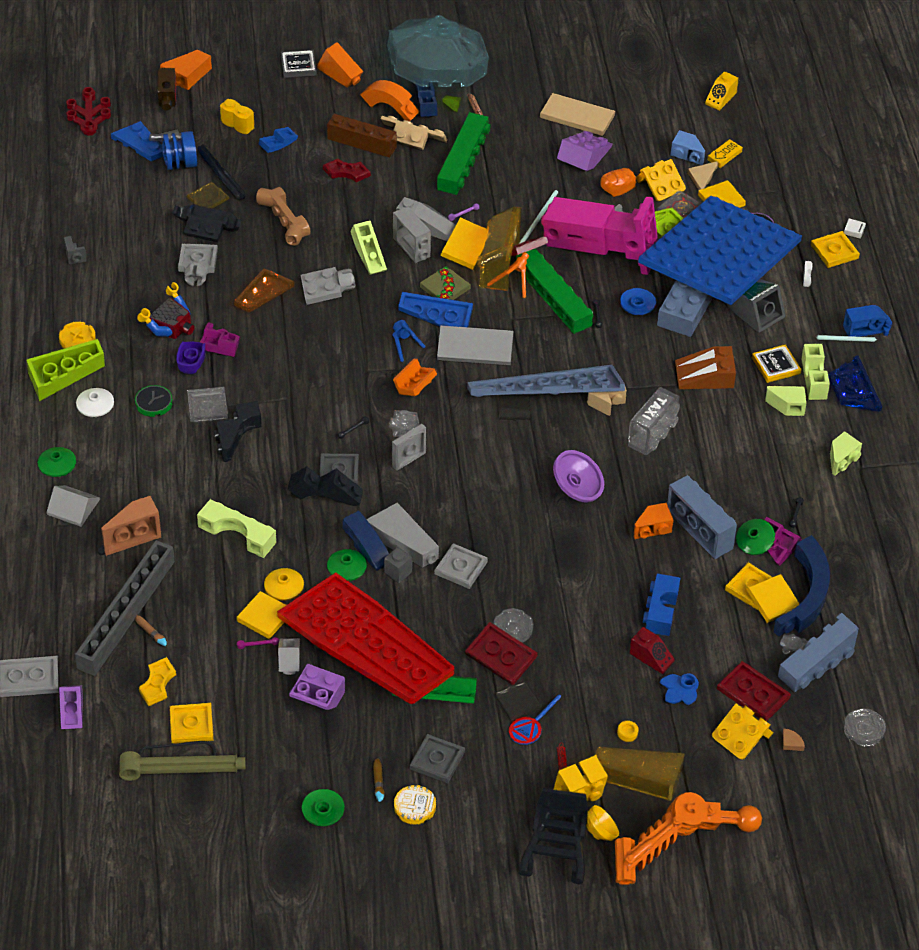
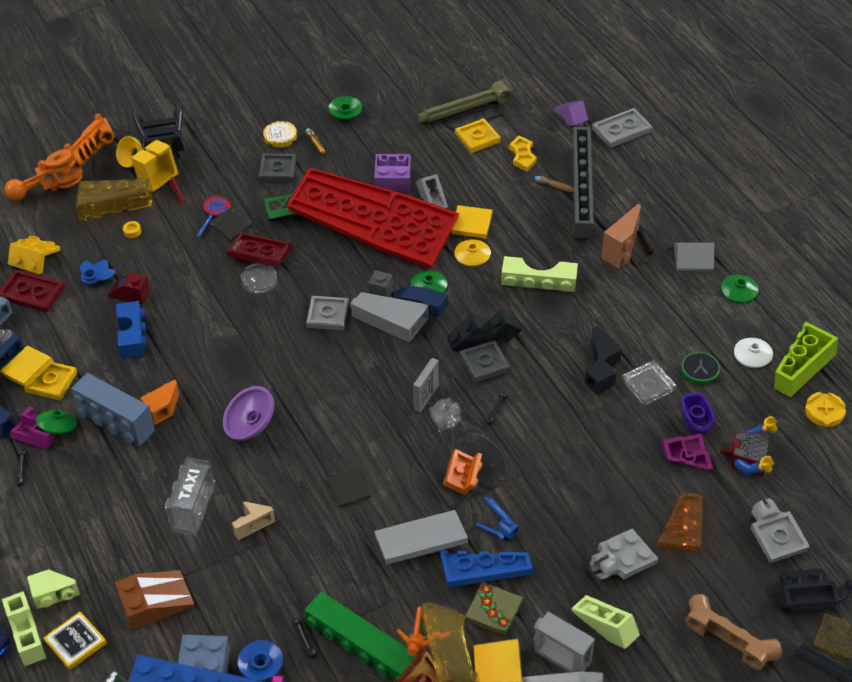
camera: 160 degrees right, 0 degrees up
magenta hinge [237,637,279,649] -> none
sand blue wing [467,365,625,397] -> none

